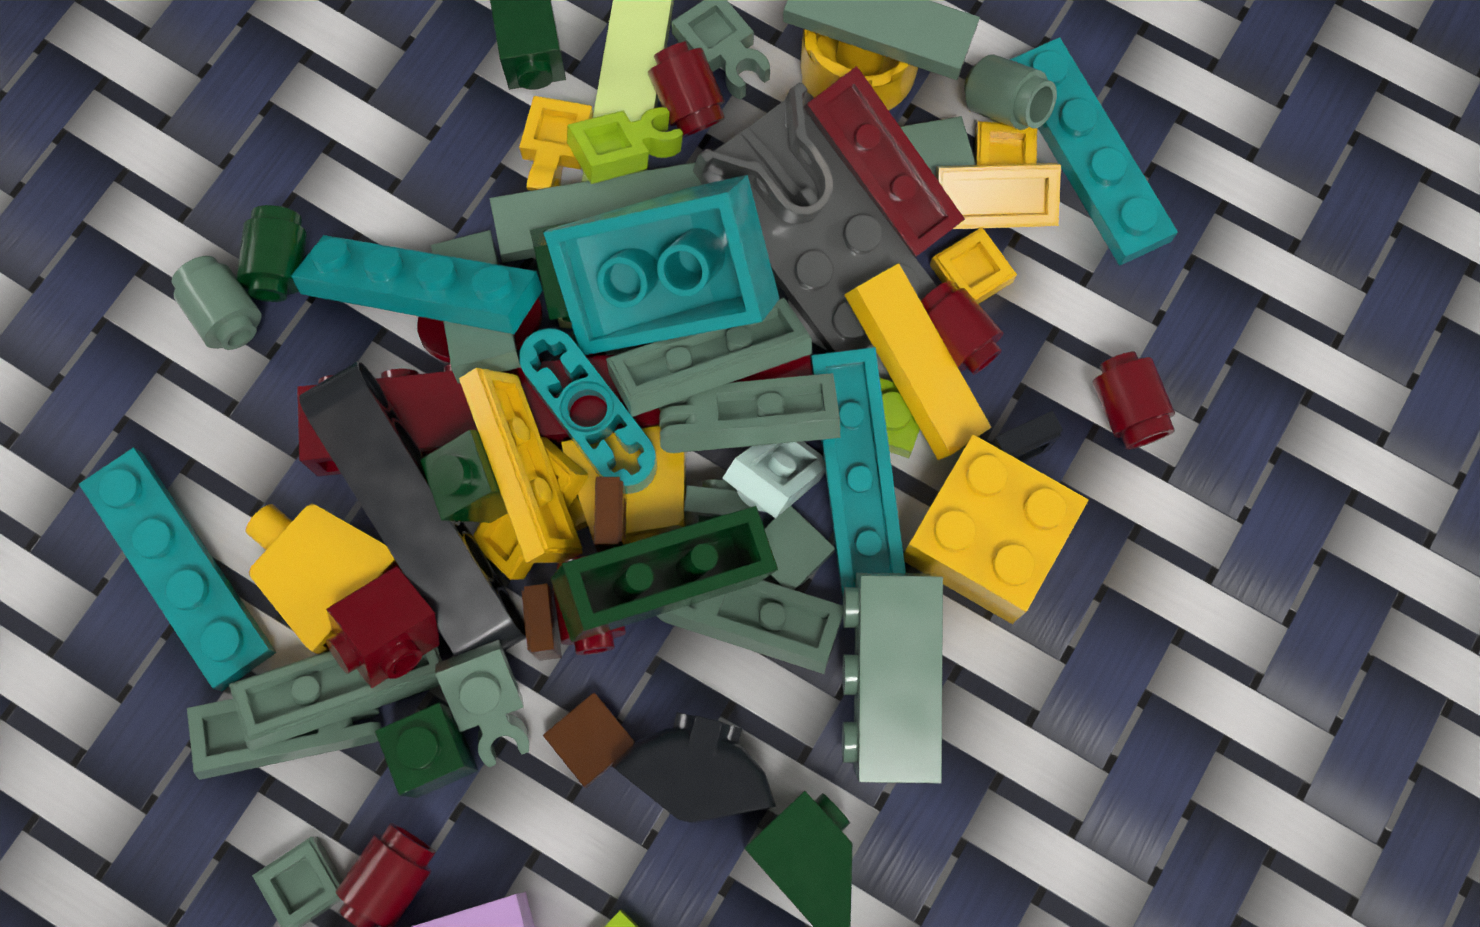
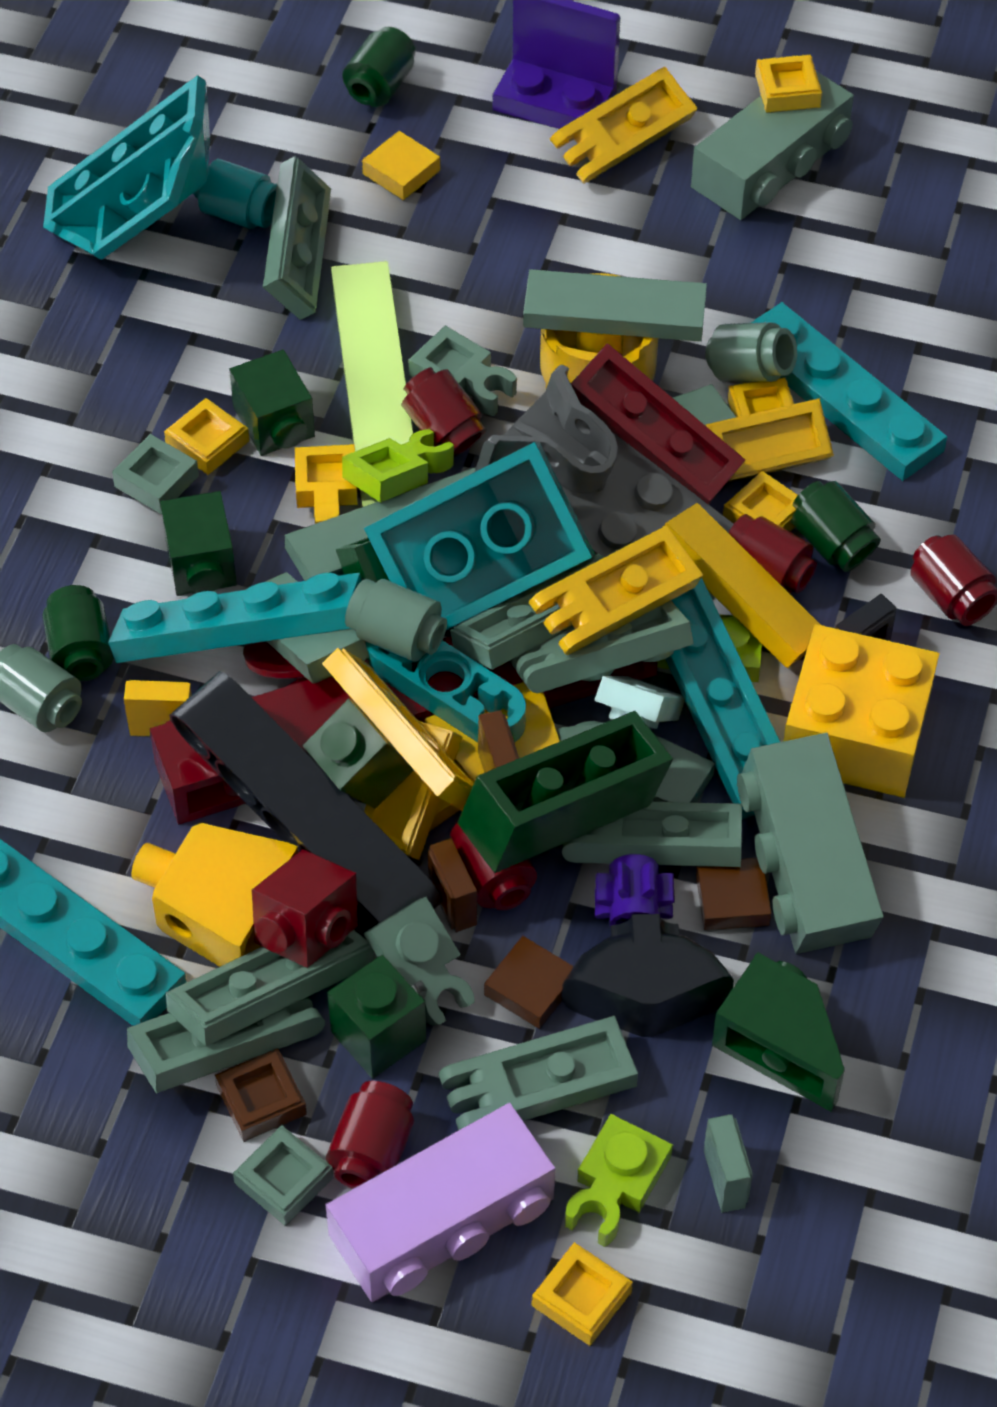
camera: 15 degrees left, 20 degrees down
none -> sand green plate [112,434,199,514]
none -> yellow tile [124,680,192,736]
none -> dark green brick [160,491,237,596]
none -> yellow tile [164,398,250,475]
none -> reddish brown tile [215,1048,307,1142]
none -> sand green brick [345,579,447,662]
none -> sand green hinge [438,1016,638,1131]
none -> yellow hinge [528,525,703,655]
none -> dark purple gear [594,854,675,927]
none -> reddish brown tile [695,858,771,931]
none -> dark green brick [791,481,881,572]

